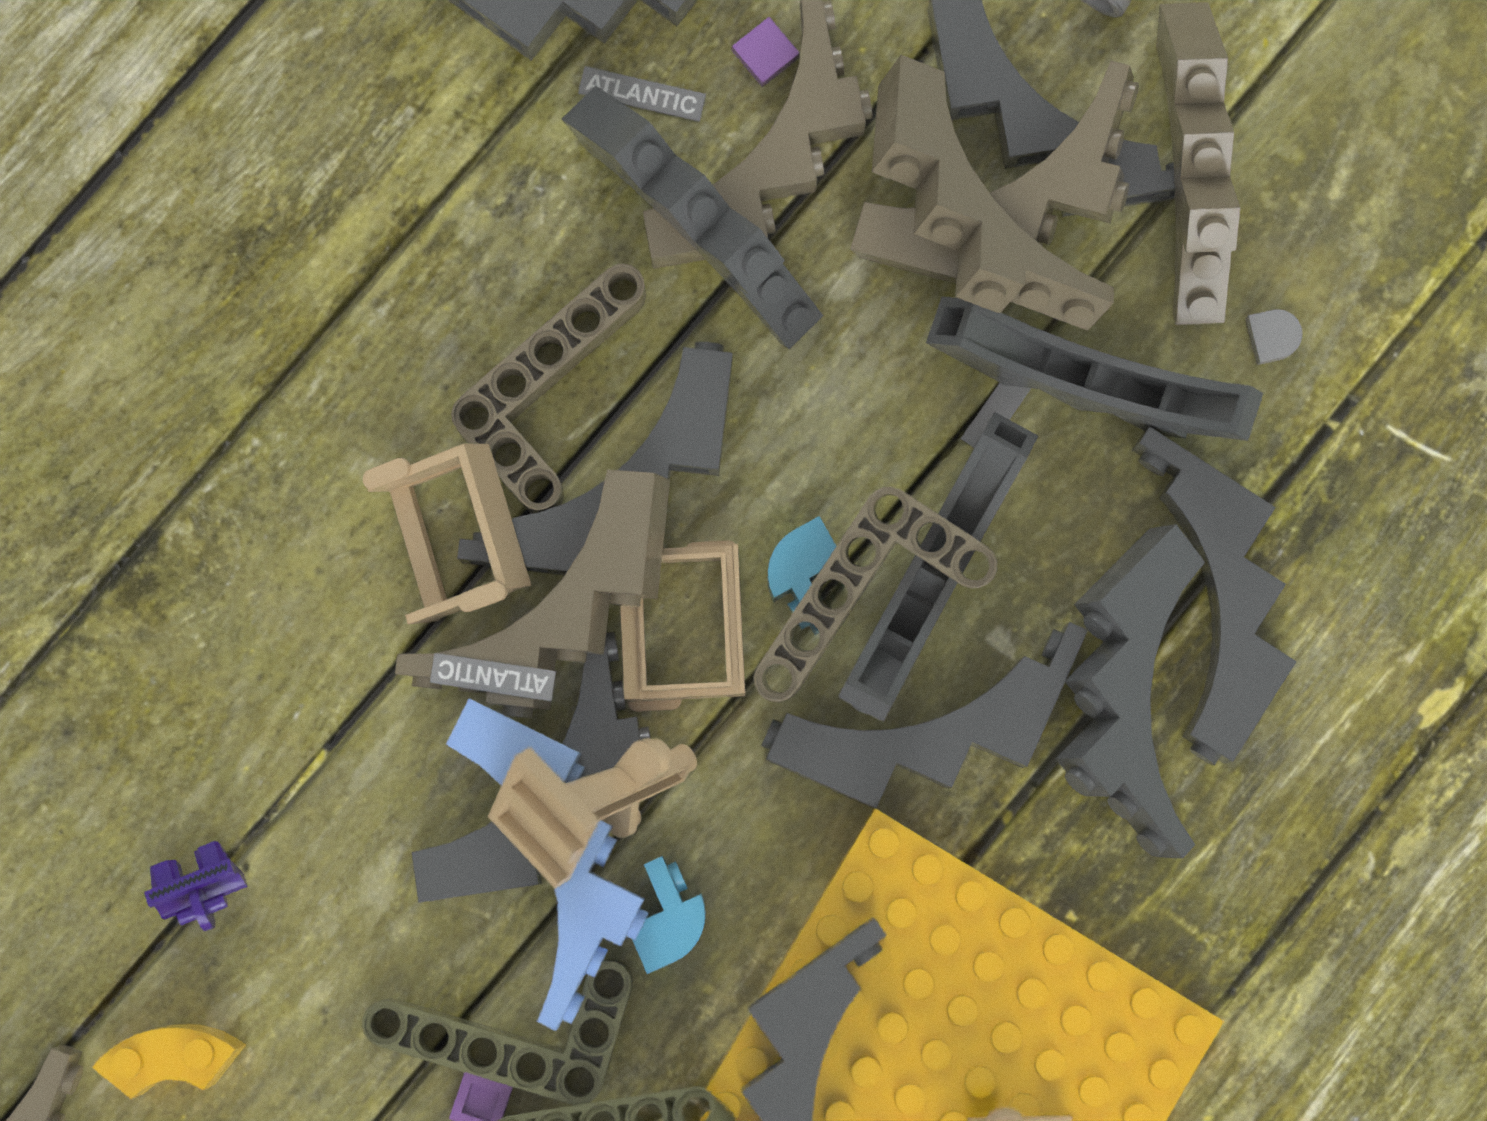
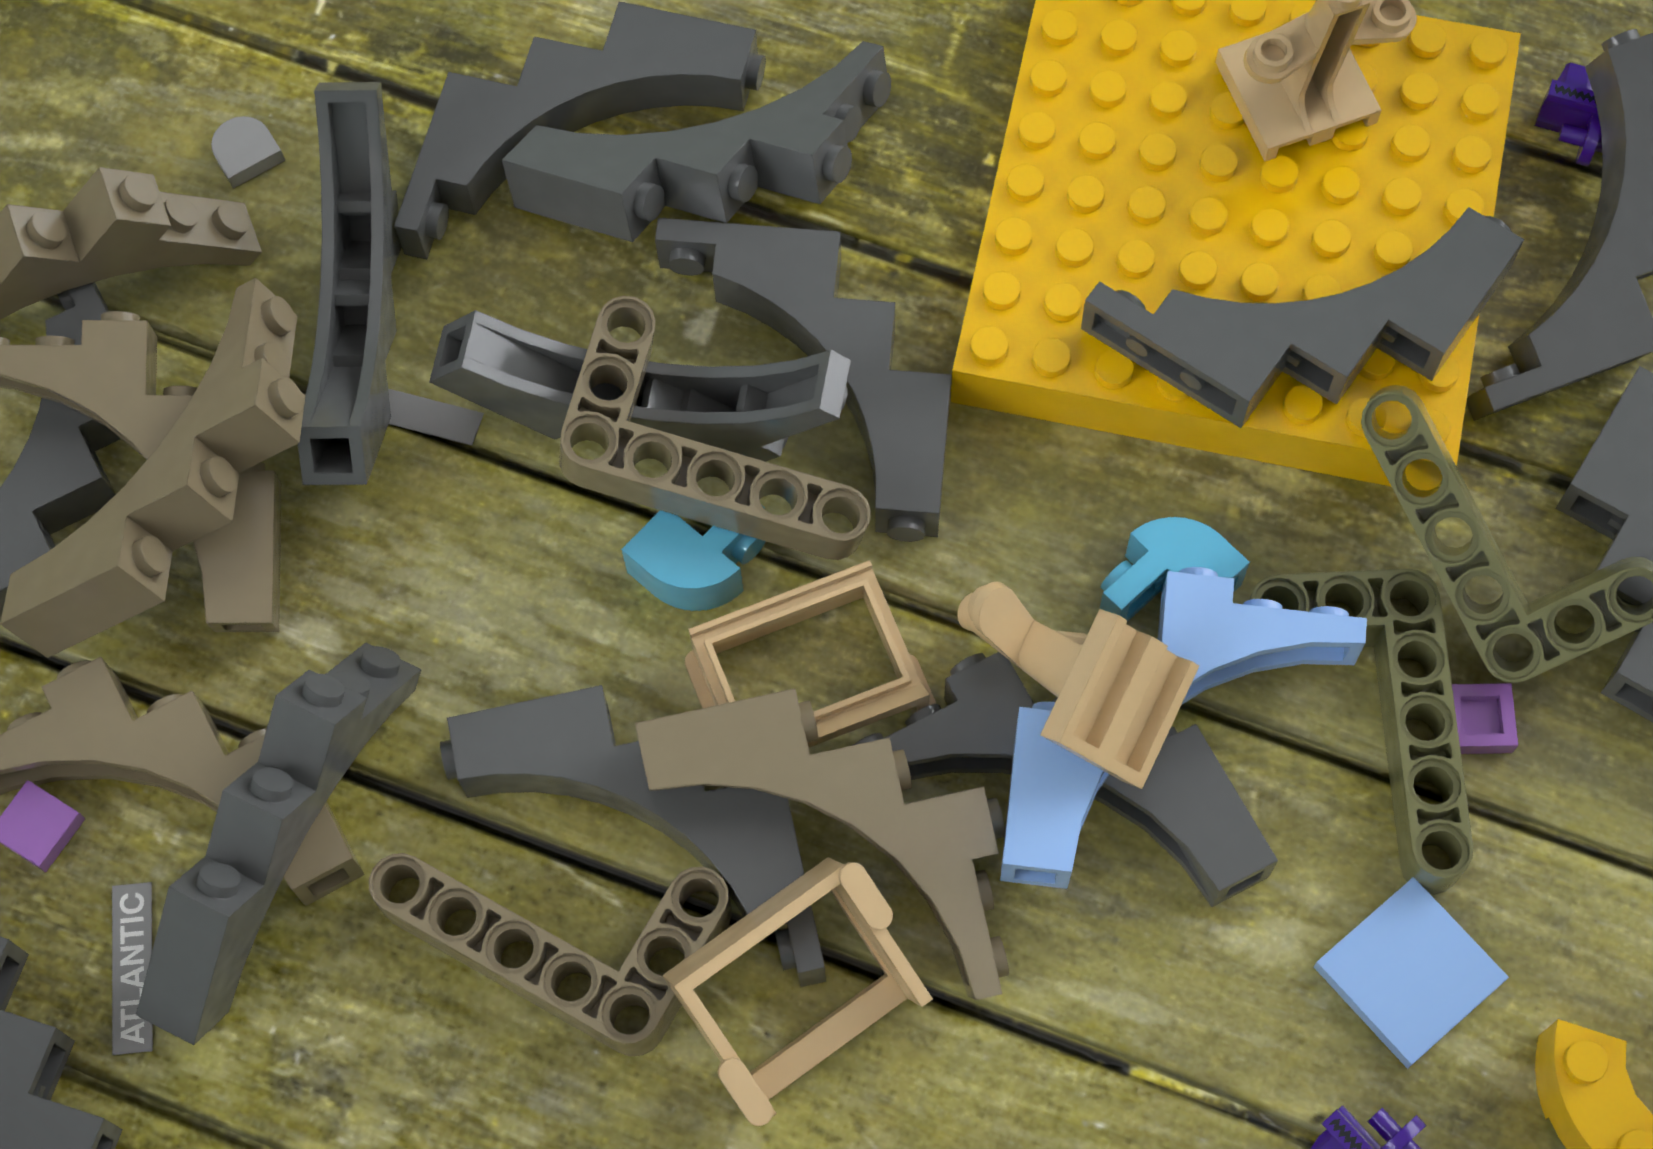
camera: 105 degrees left, 15 degrees down
light grey sticker [430,653,556,701] -> none
none -> light blue tile [1313,877,1509,1069]

